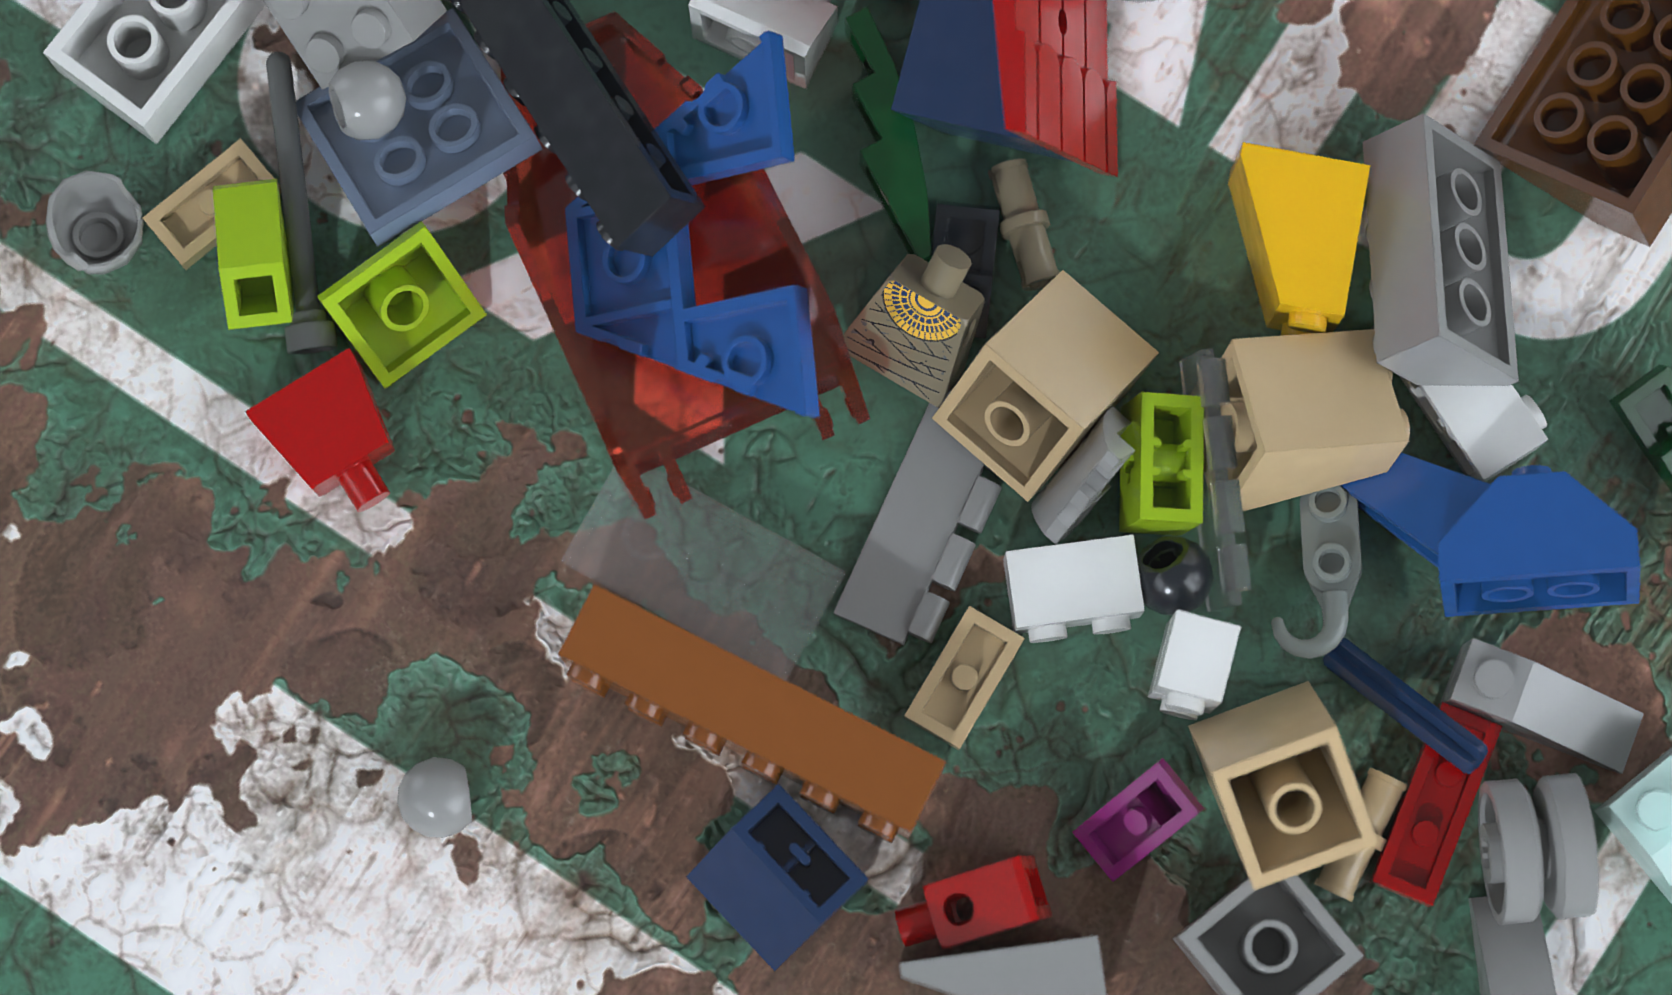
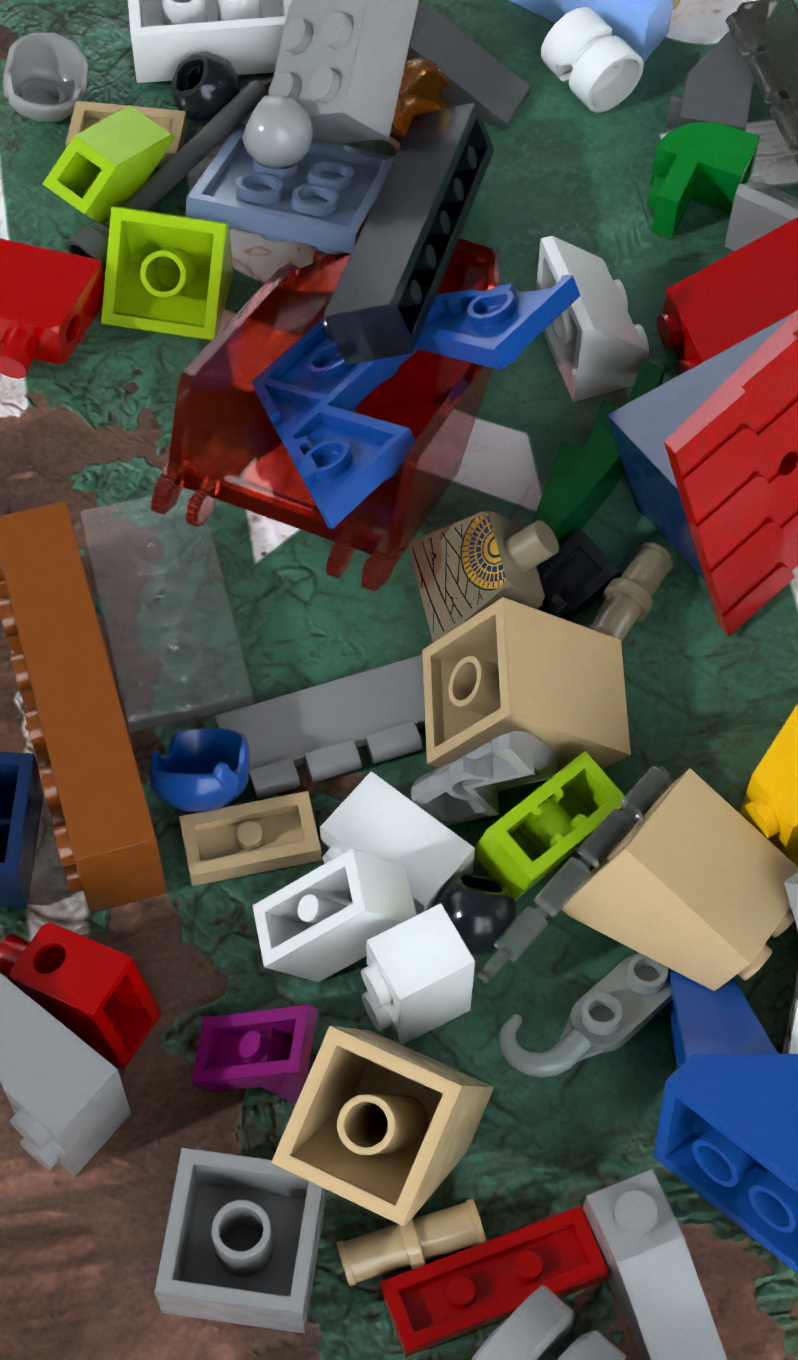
camera: 45 degrees right, 20 degrees down
dark blue axle [1322,638,1489,774] -> none
none -> blue hair [149,728,249,813]
none -> black piece [171,52,240,125]
none -> white brick [252,848,417,982]

